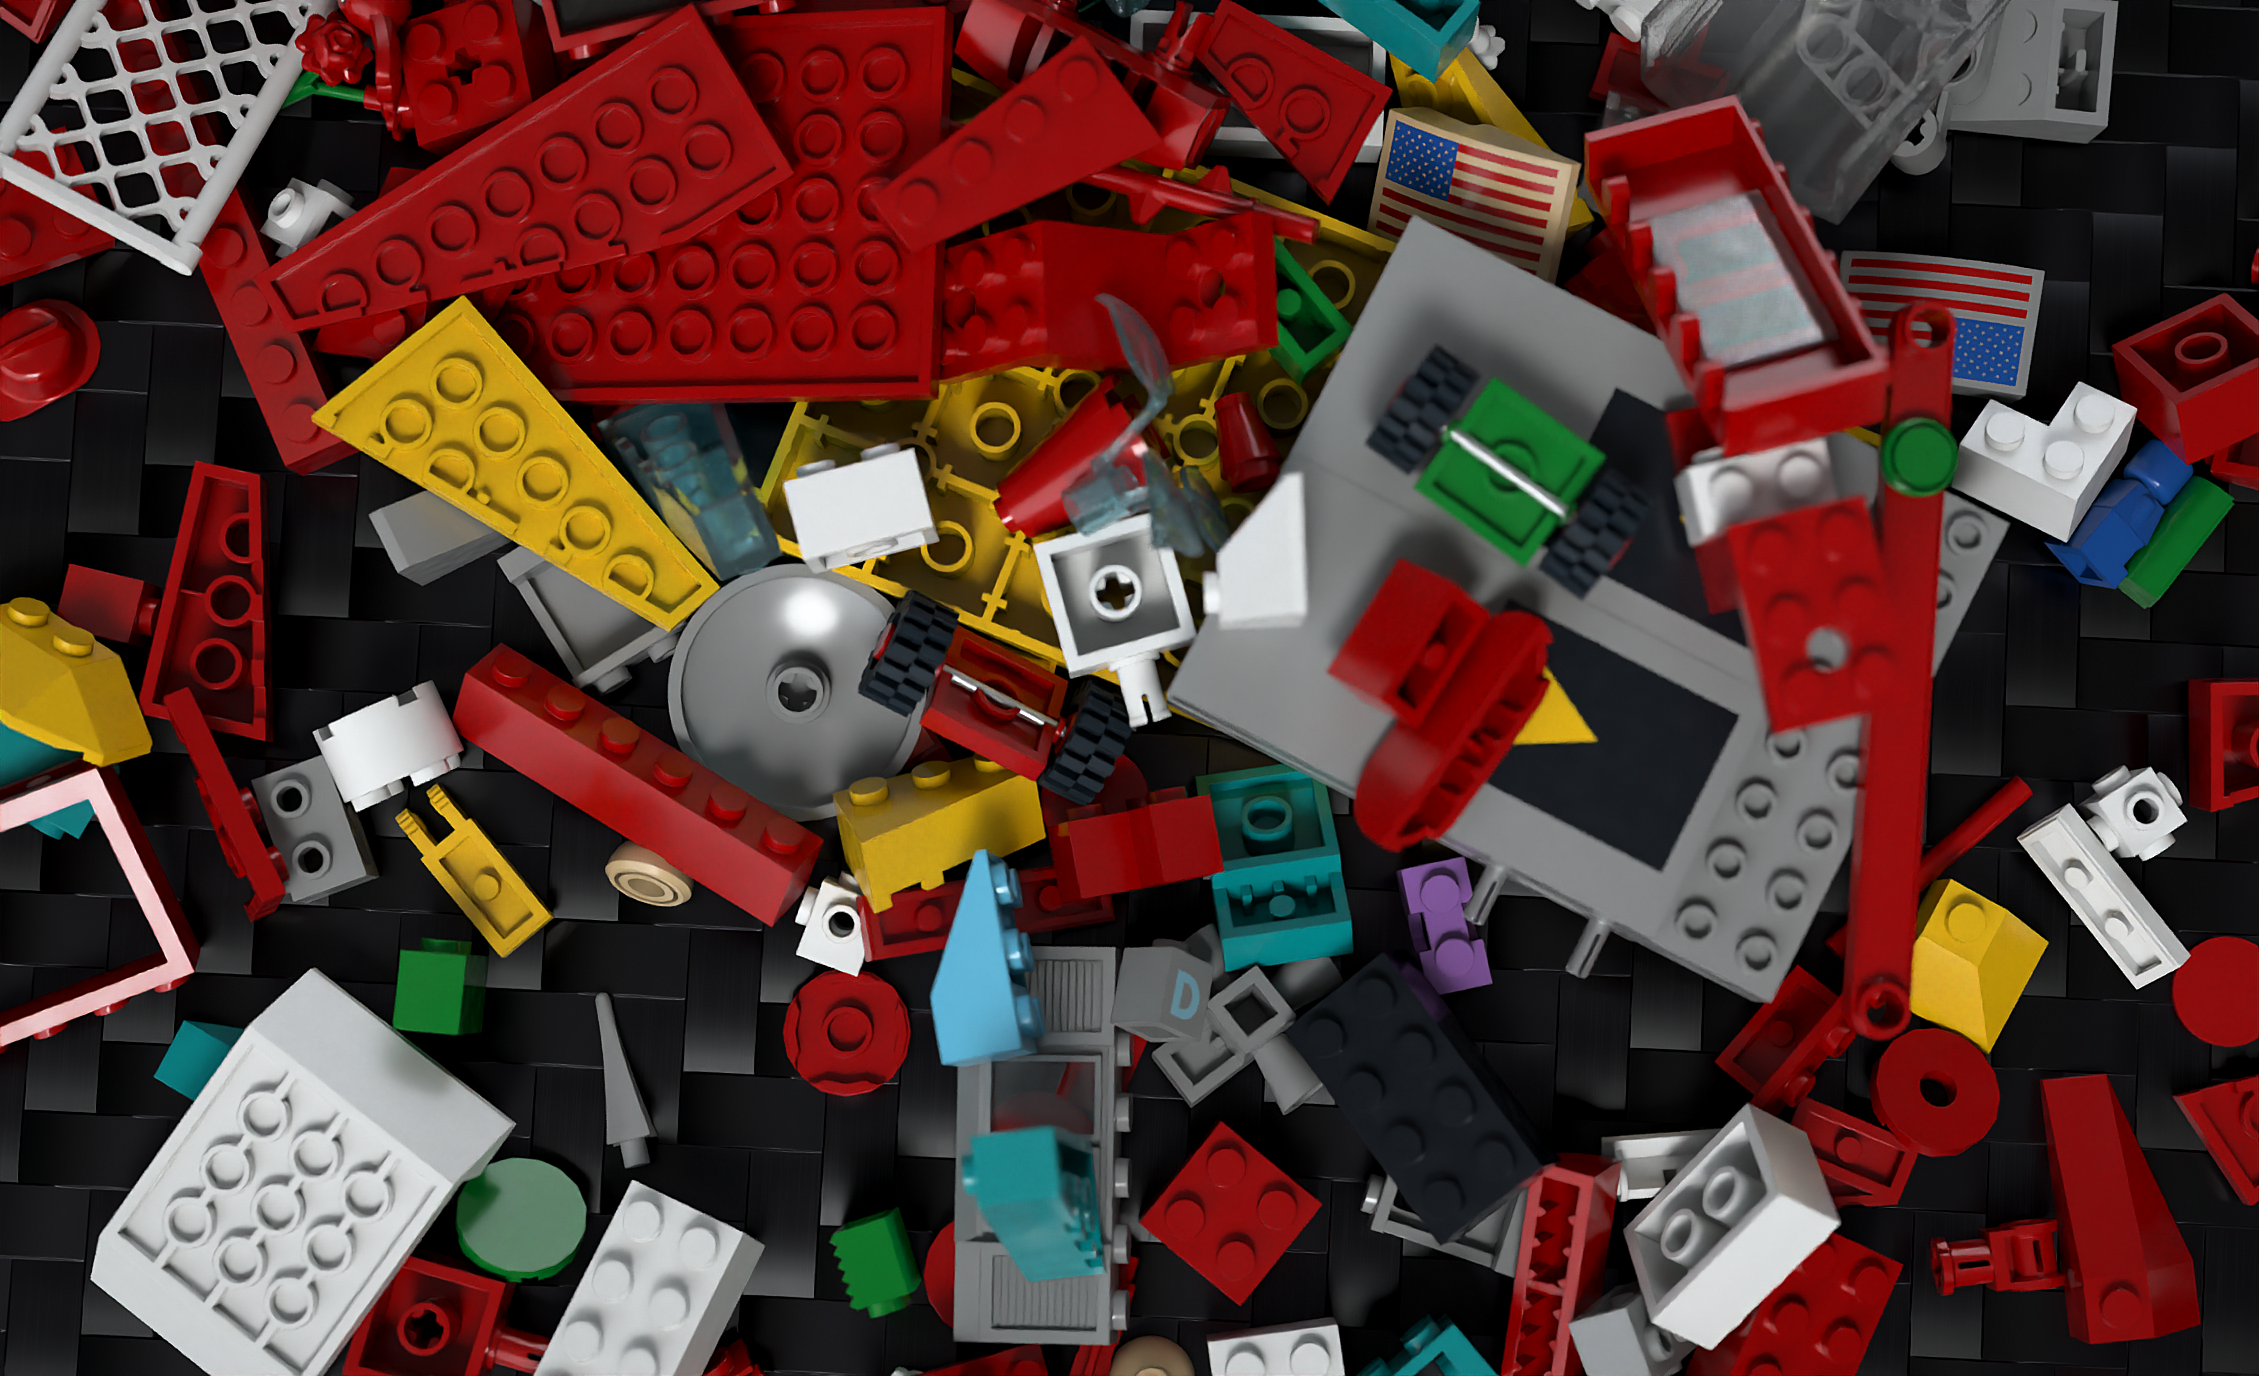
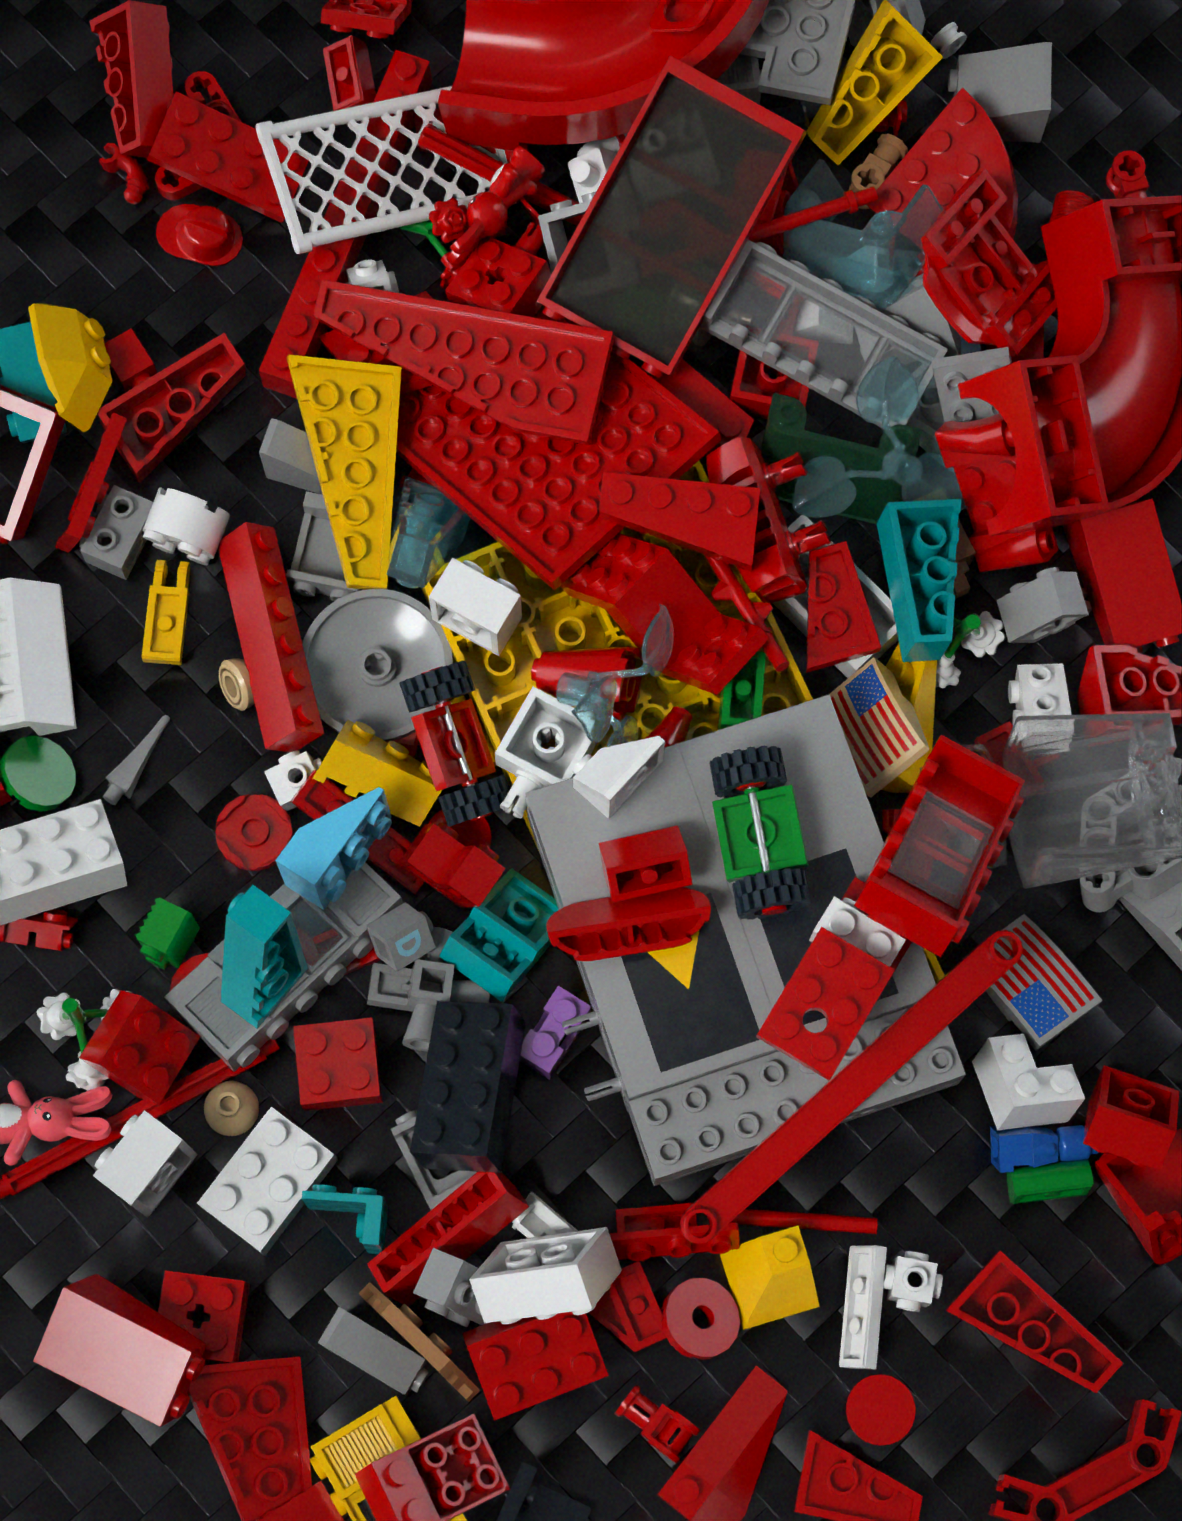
camera: 45 degrees right, 10 degrees down
green brick [393,938,489,1035] -> none
green piece [1878,418,1958,497] -> none

